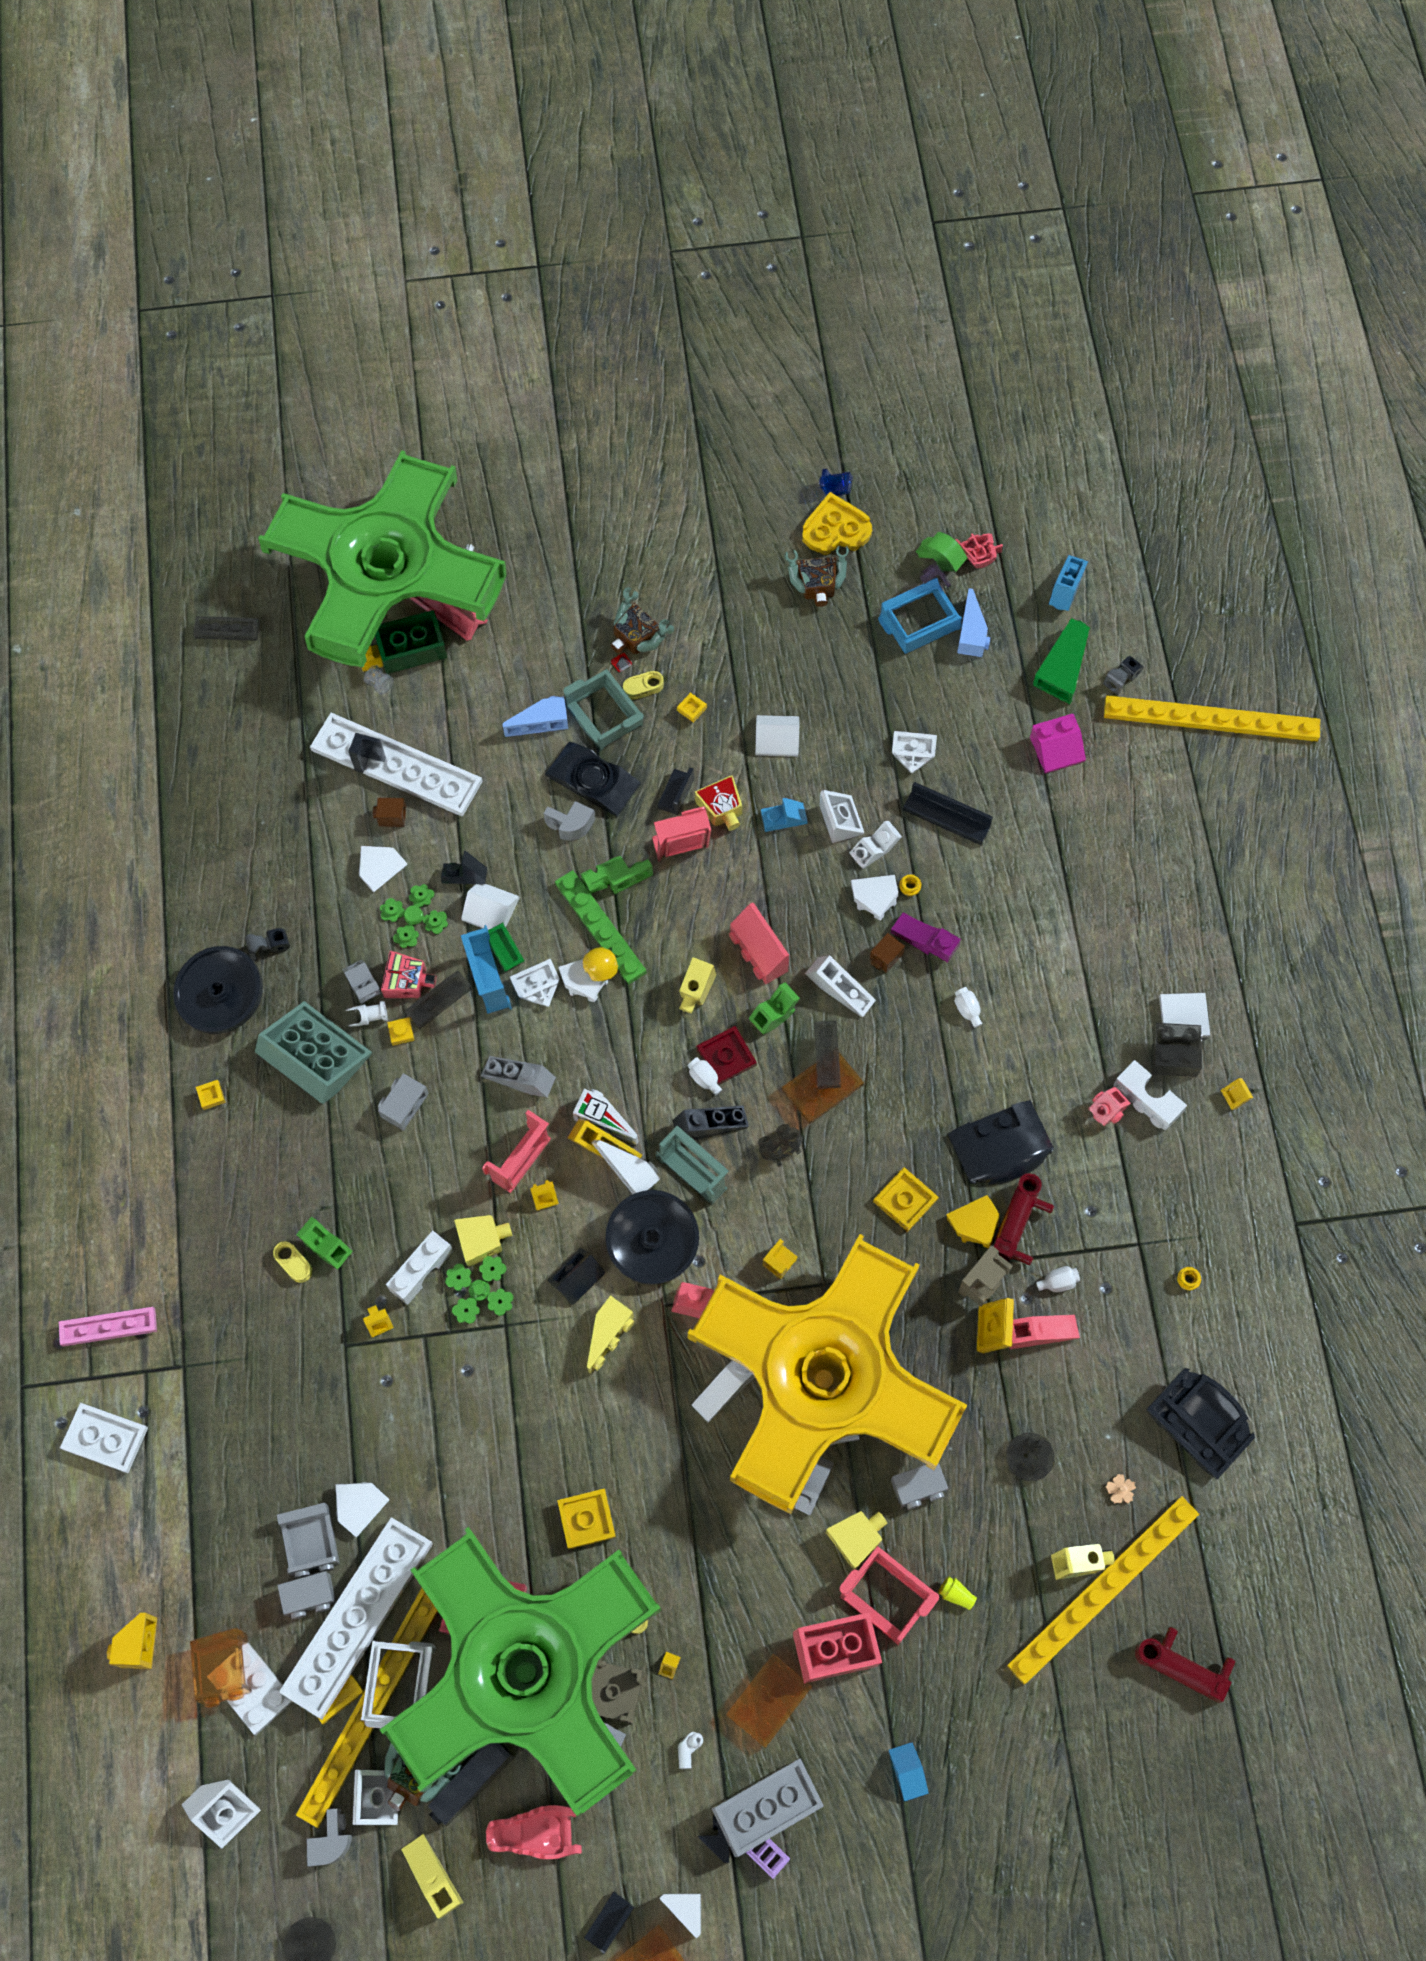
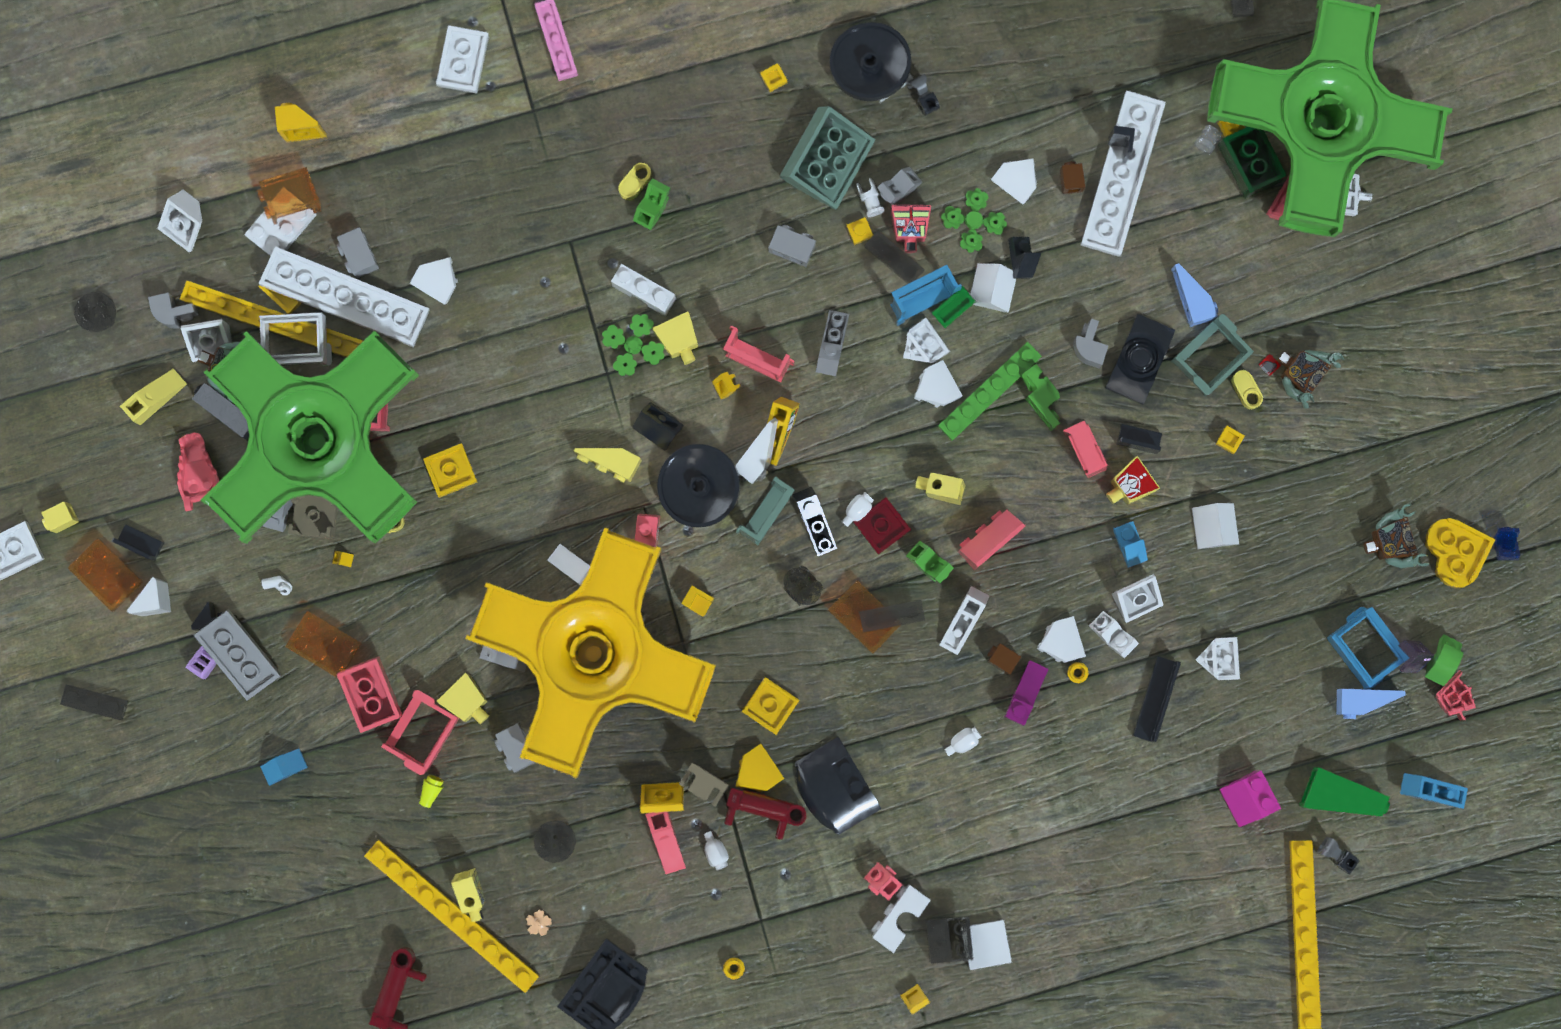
camera: 80 degrees right, 15 degrees up
light grey panel [277,1503,340,1579] -> none
yellow tile [363,1305,394,1338] -> none
white slope [573,1089,638,1146] -> none
yellow hair [582,947,618,981] -> none

